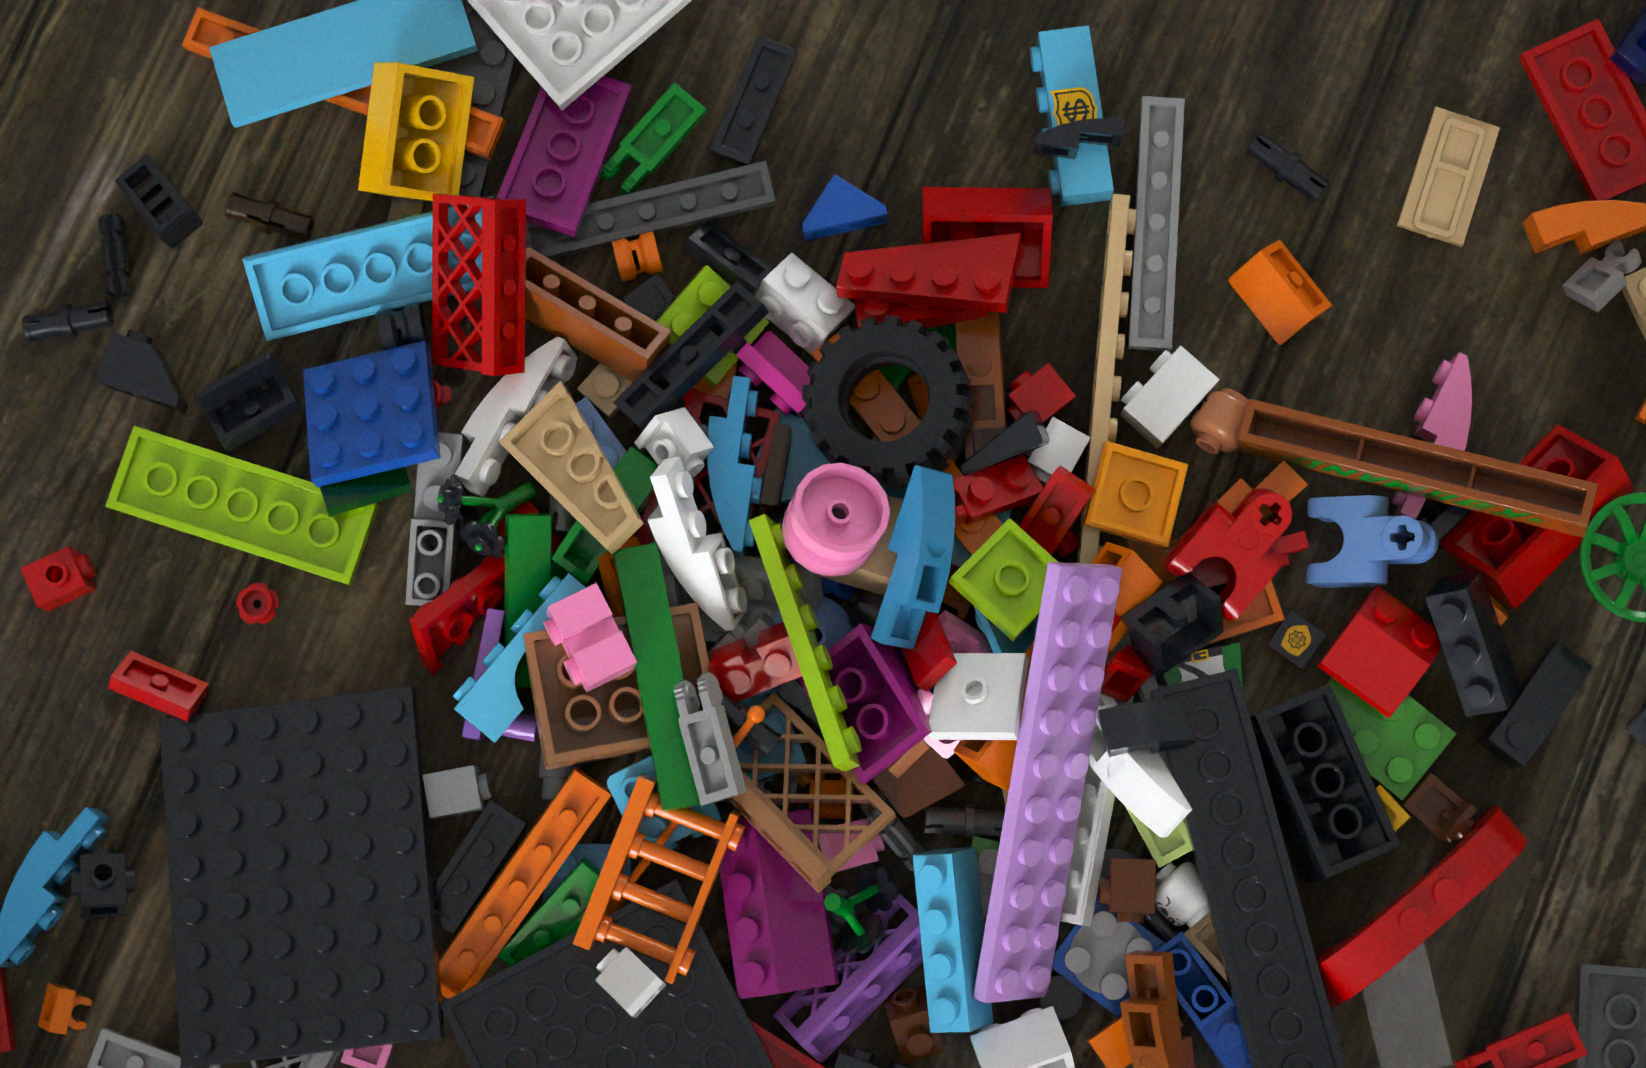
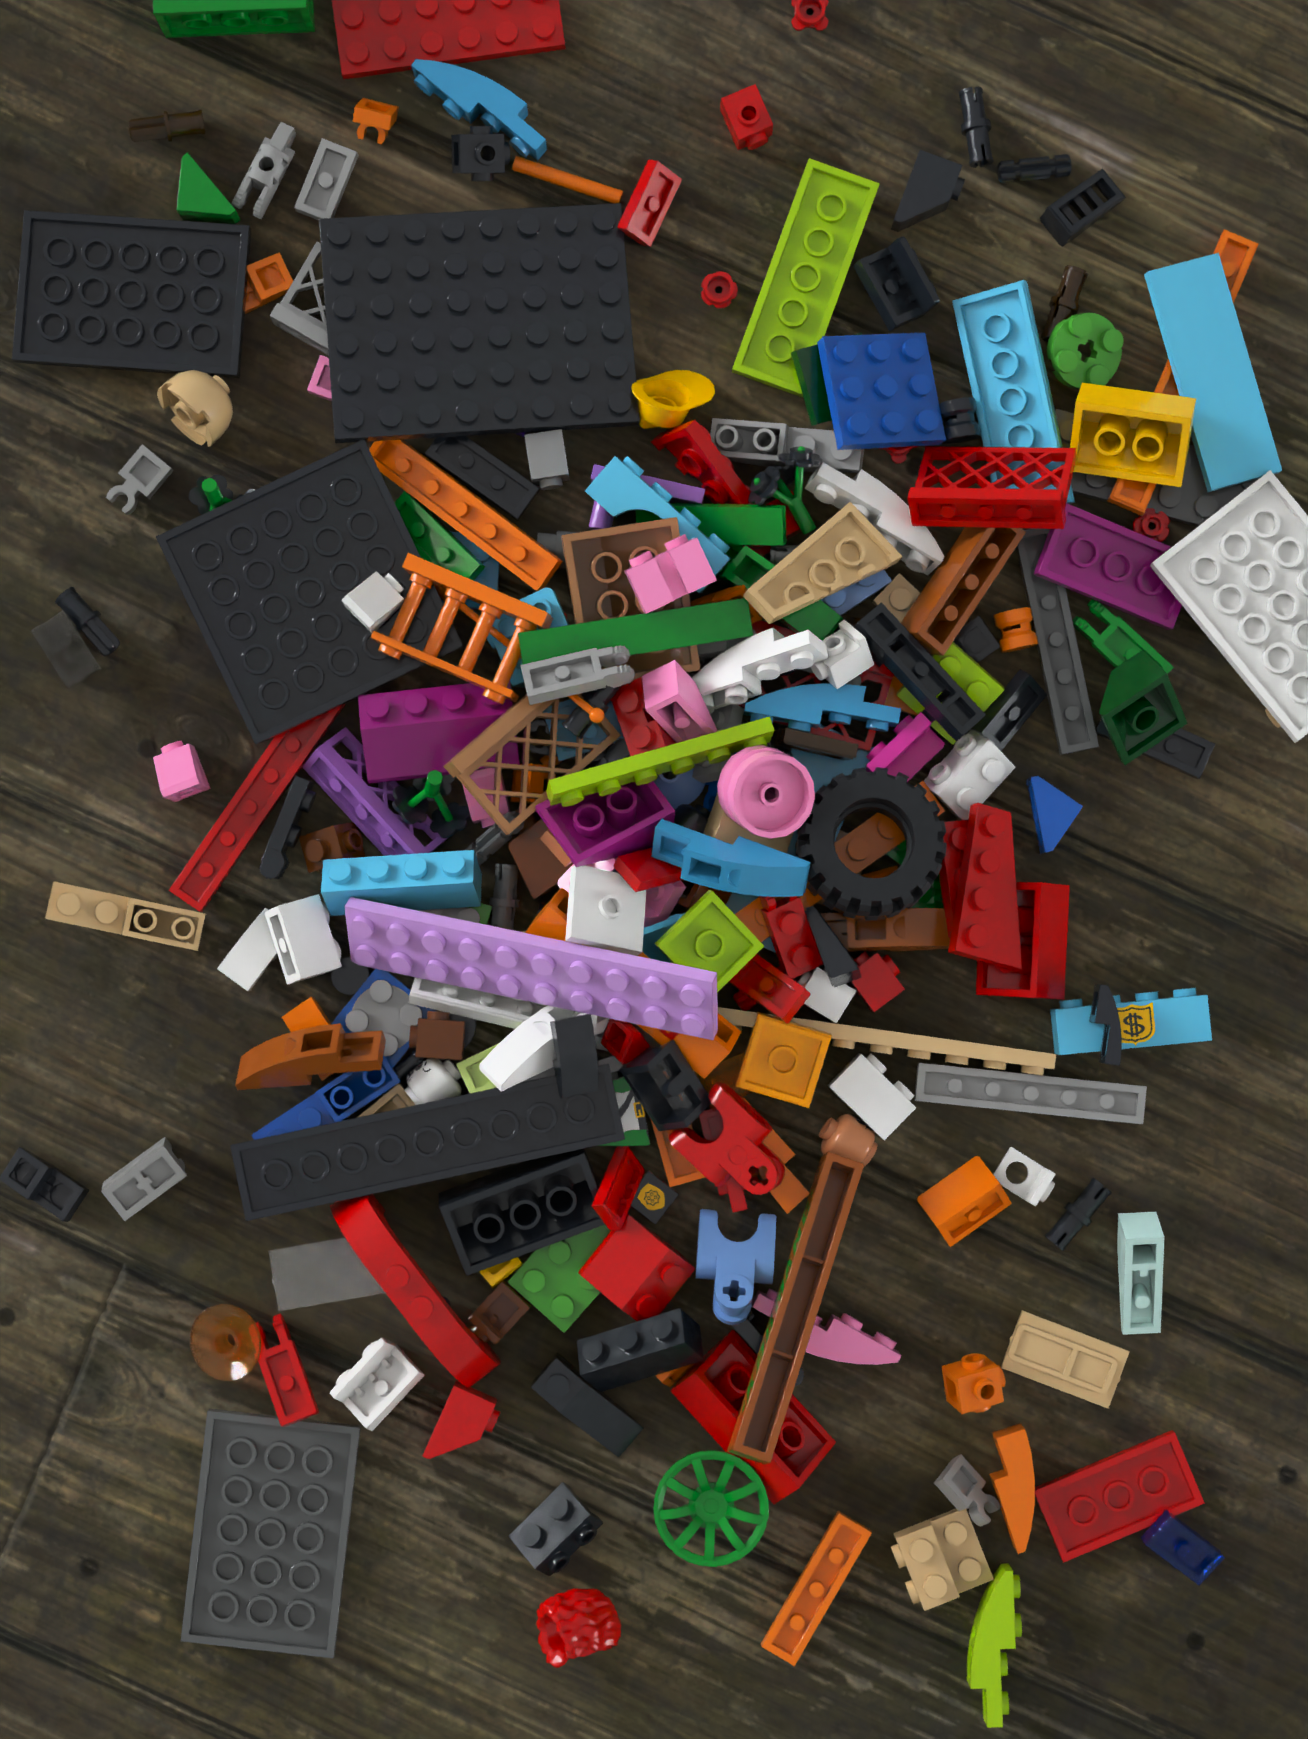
camera: 85 degrees right, 5 degrees up
none -> white bracket [330,1337,424,1431]
none -> red slope [422,1380,500,1459]
none -> orange bar [512,156,623,204]
none -> red plate [592,1146,645,1230]
none -> yellow piece [631,370,715,429]
none -> bright pink slope [642,660,718,743]
none -> orange brick [942,1353,1006,1414]
none -> white bracket [993,1147,1056,1206]
none -> bright green plate [1047,313,1124,389]
none -> dark green slope [1099,650,1188,765]
none -> light aqua slope [1117,1212,1164,1335]
none -> red plate [1133,508,1170,542]

